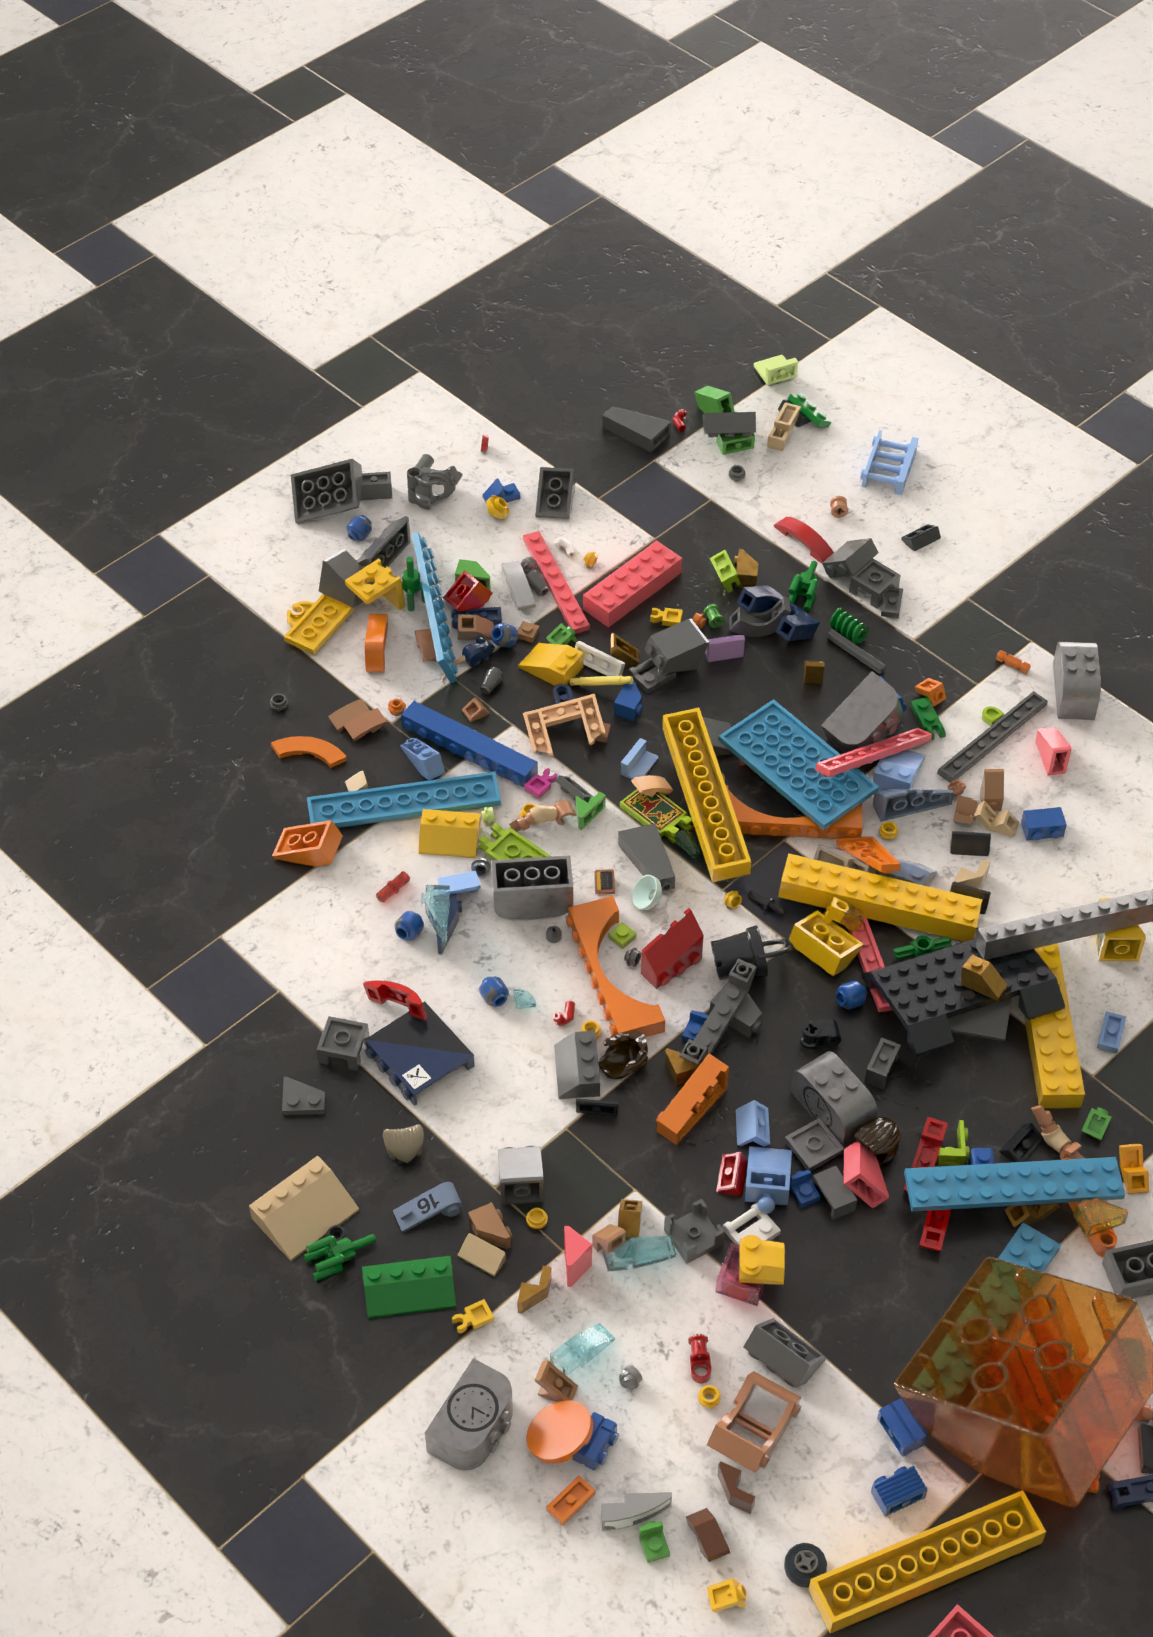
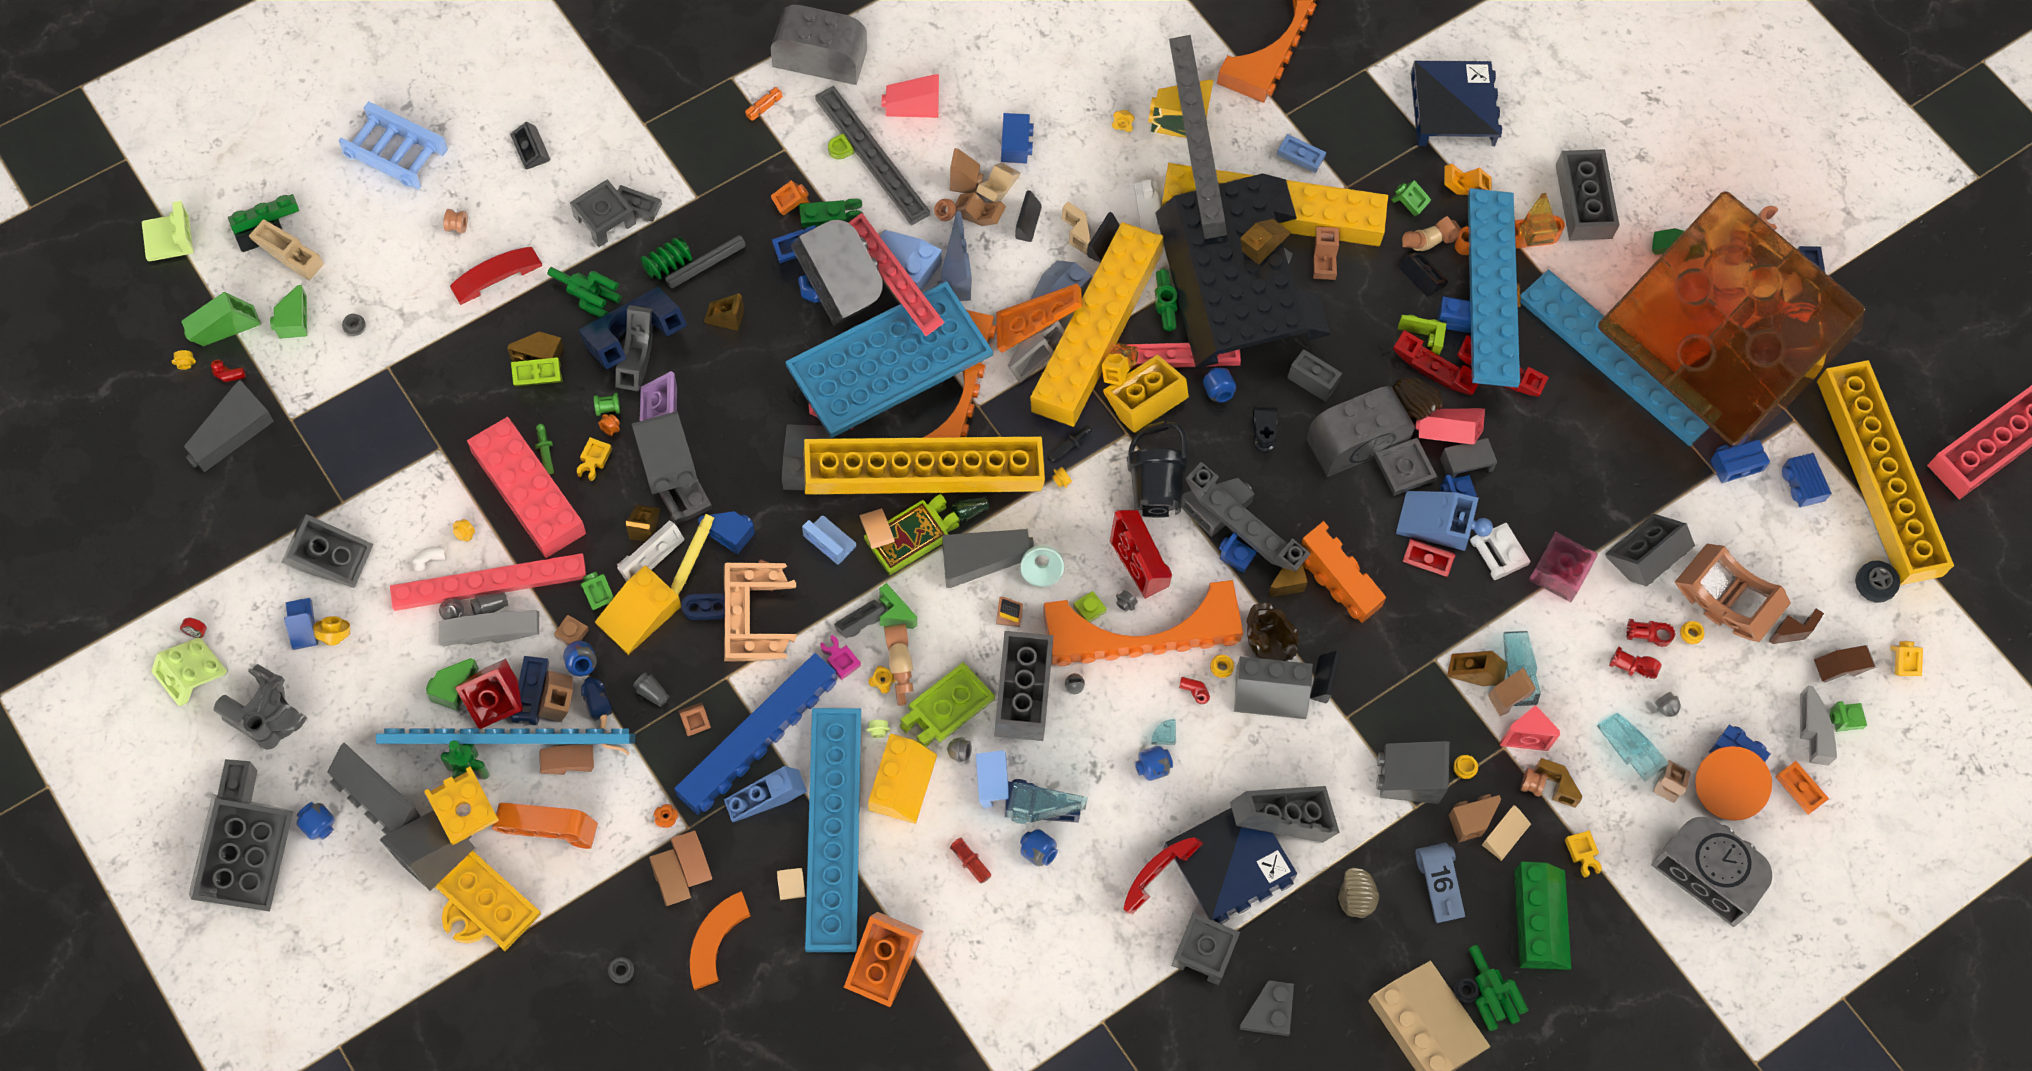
camera: 85 degrees left, 15 degrees up
dark grey panel [664,1199,725,1264] -> none
dark grey slope [702,412,756,438] -> none
light blue panel [736,1100,770,1147] -> none
yellow slope [739,1235,785,1285] -> none
dark grey brick [822,538,879,578] -> none
yellow plate [879,821,898,840] -> none
none -> yellowish green bracket [151,638,227,706]
none -> yellow plate [171,350,196,370]
none -> bright green piece [535,424,554,475]
none -> yellow plate [1112,110,1135,132]
none -> dark grey wedge [1230,786,1340,843]
none -> nougat slope [1313,227,1339,280]
none -> nougat wheel [1520,768,1547,797]
none -> red connector [1609,646,1662,679]

